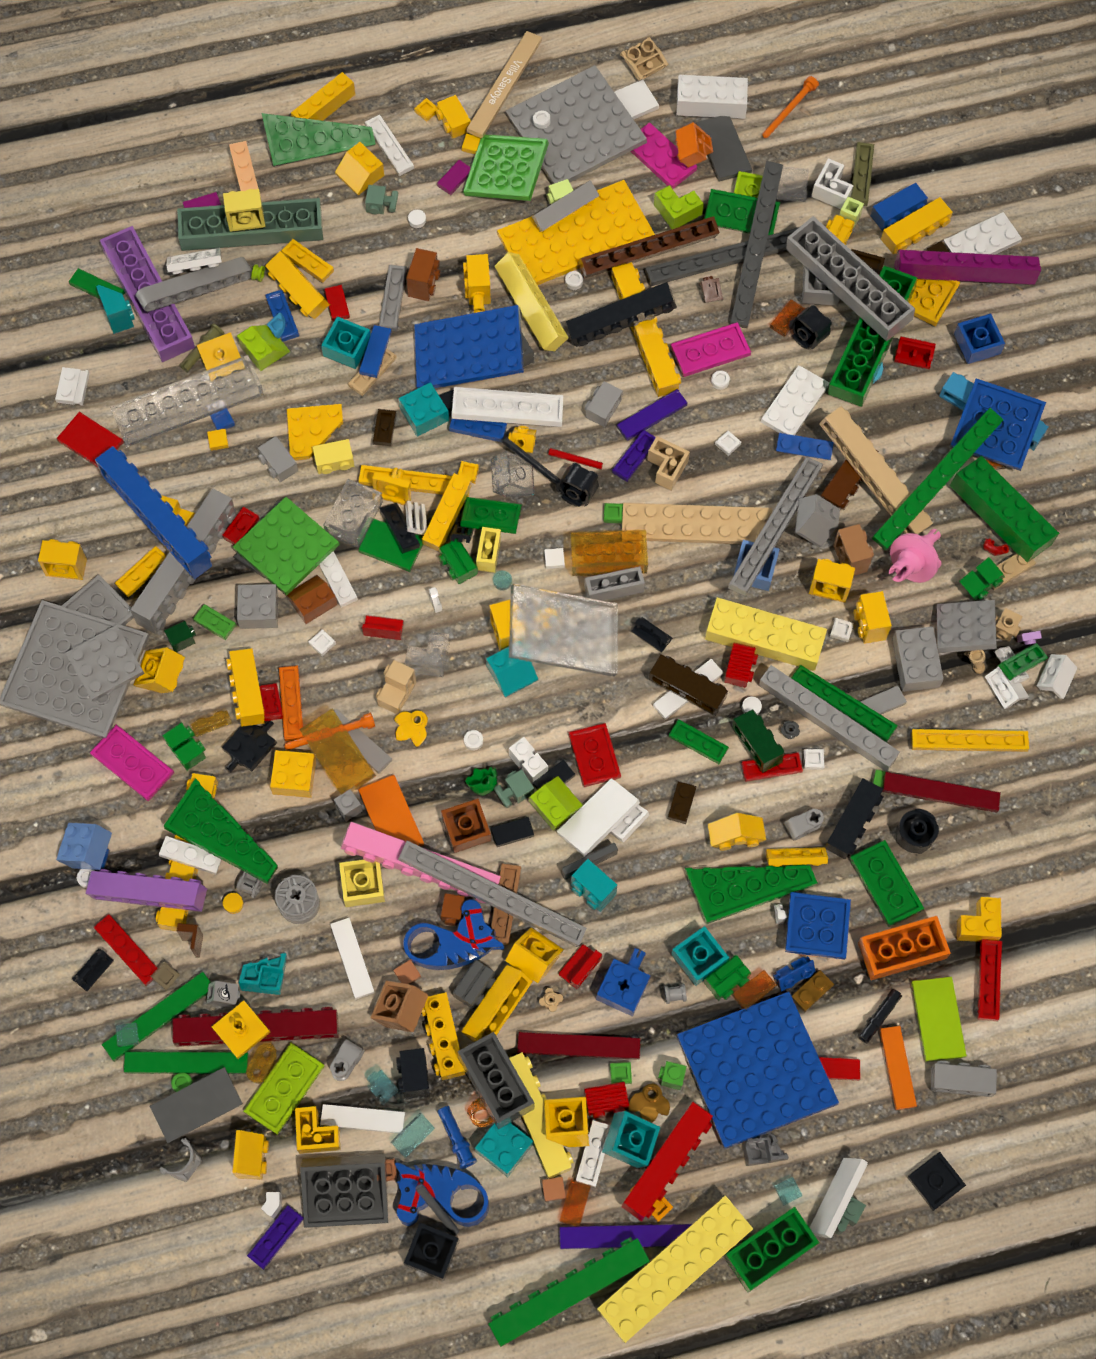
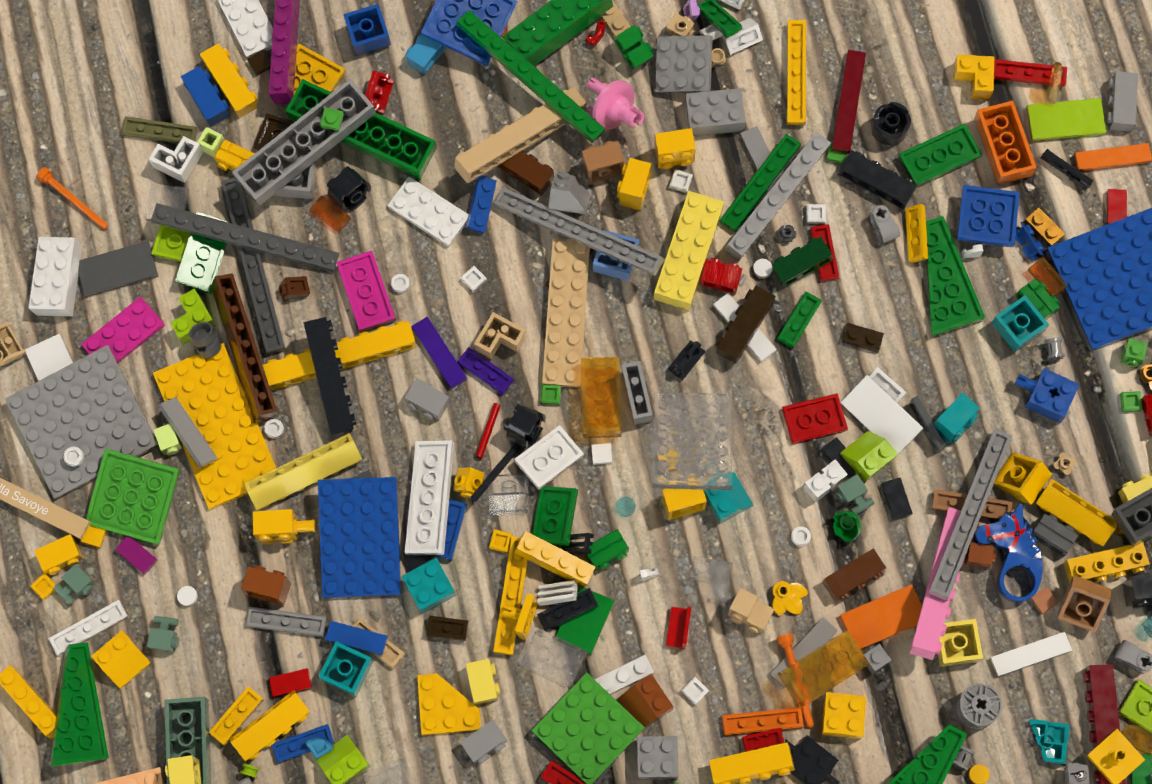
camera: 85 degrees left, 5 degrees up
dark orange brick [441,799,491,853] -> none
light yellow brick [476,527,501,573] -> none
dark red tile [517,1032,640,1060] -> none
red panel [559,944,602,990] -> none
orange brick [675,122,713,168] -> none
yellow brick [708,813,766,851] -> none
none -> sand green brick [53,564,96,605]
none -> dark grey wheel [189,322,221,358]
none -> bright green plate [320,108,344,131]
none -> white plate [514,425,584,490]
none -> reddish brown brick [822,548,886,602]
none -> clear yellow tile [1047,62,1063,104]

